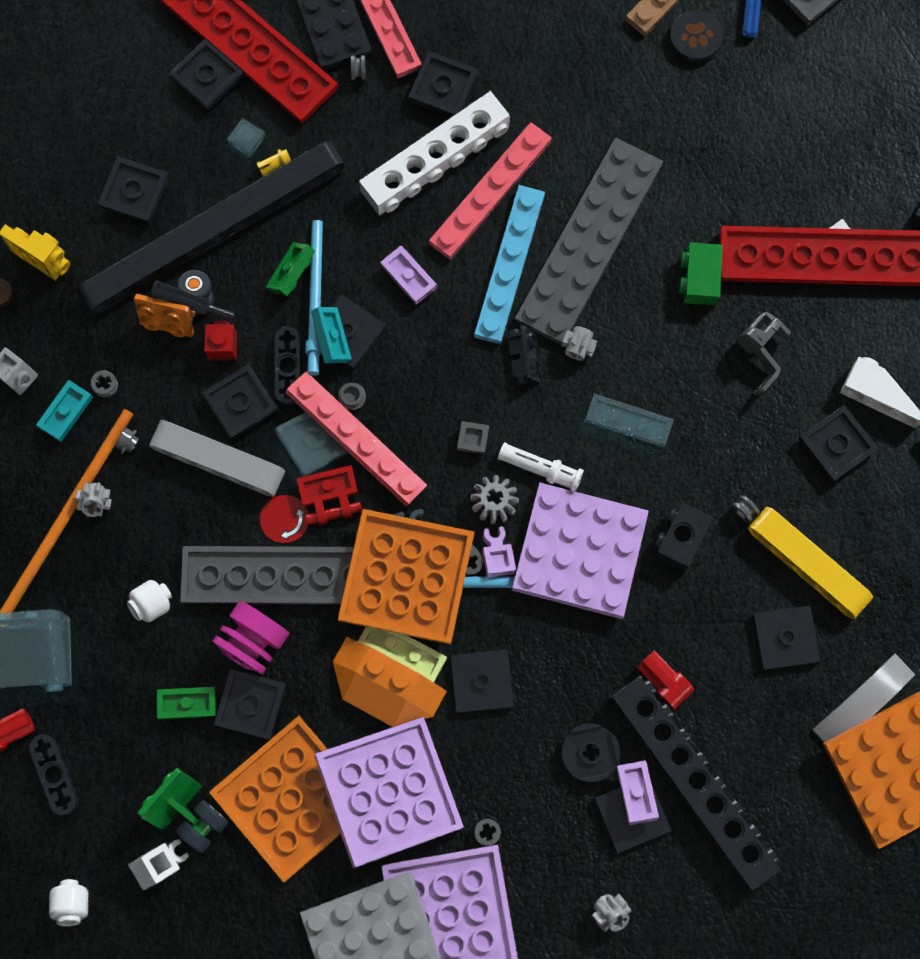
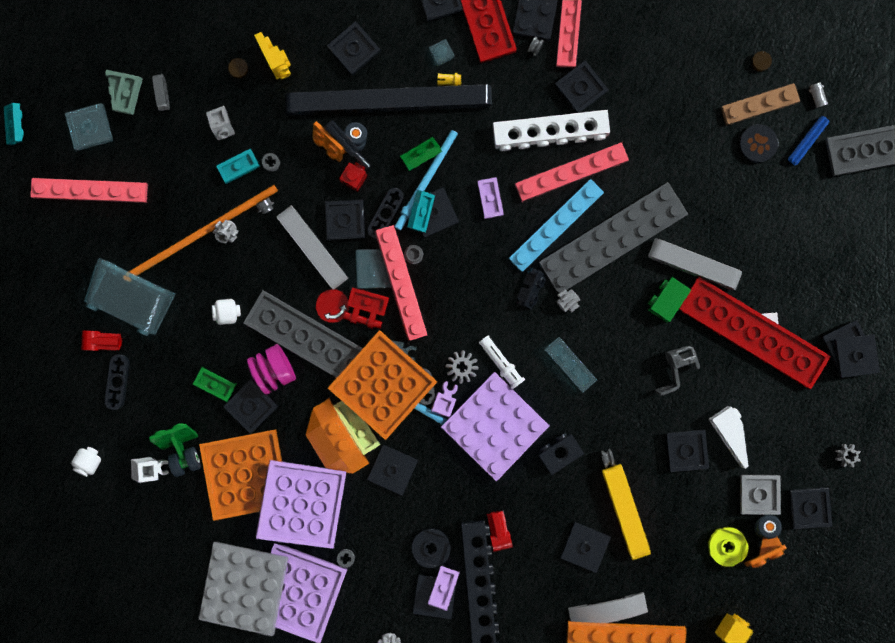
camera: 30 degrees right, 10 degrees up
dark grey plate [457,421,489,455] -> none
none -> light grey beam [648,239,742,290]

